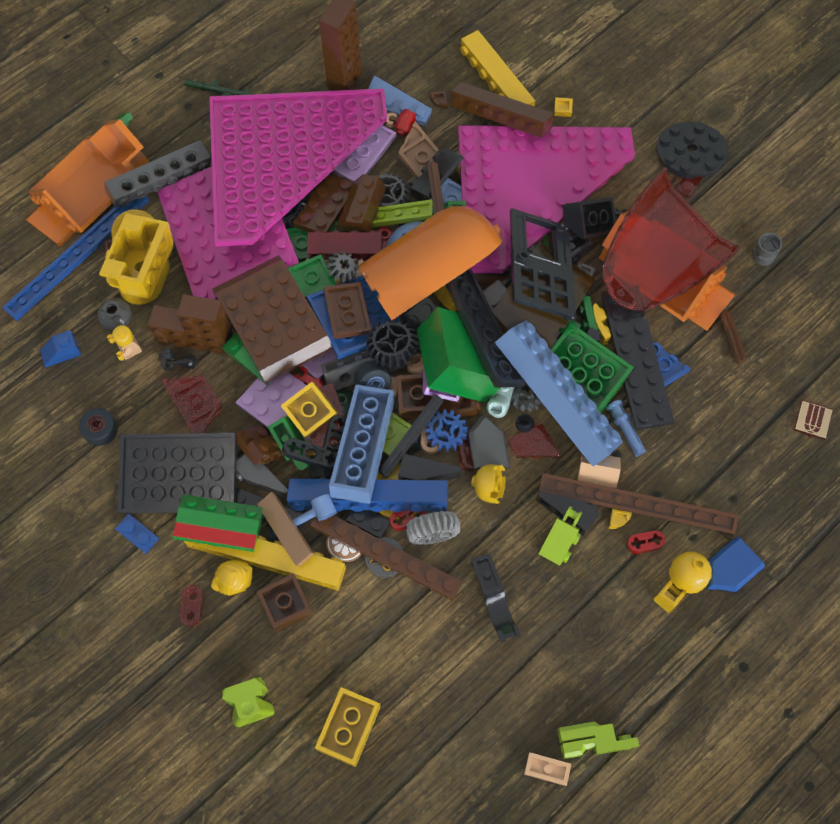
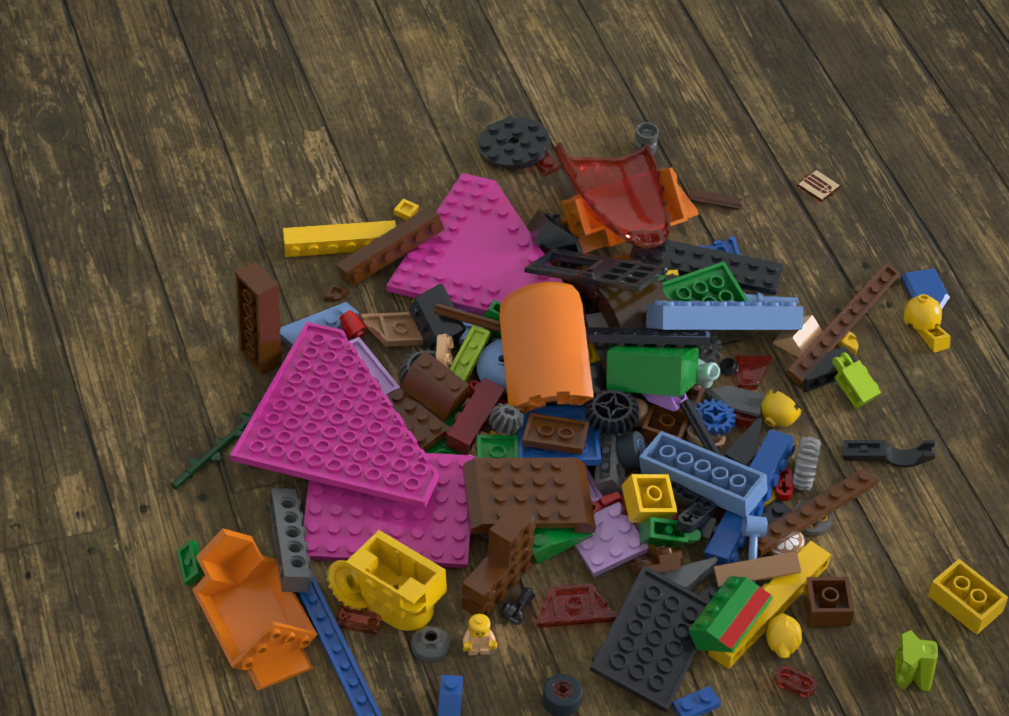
camera: 70 degrees left, 20 degrees down
red beam [627,531,666,554] -> none
none -> light nougat plate [436,333,454,369]

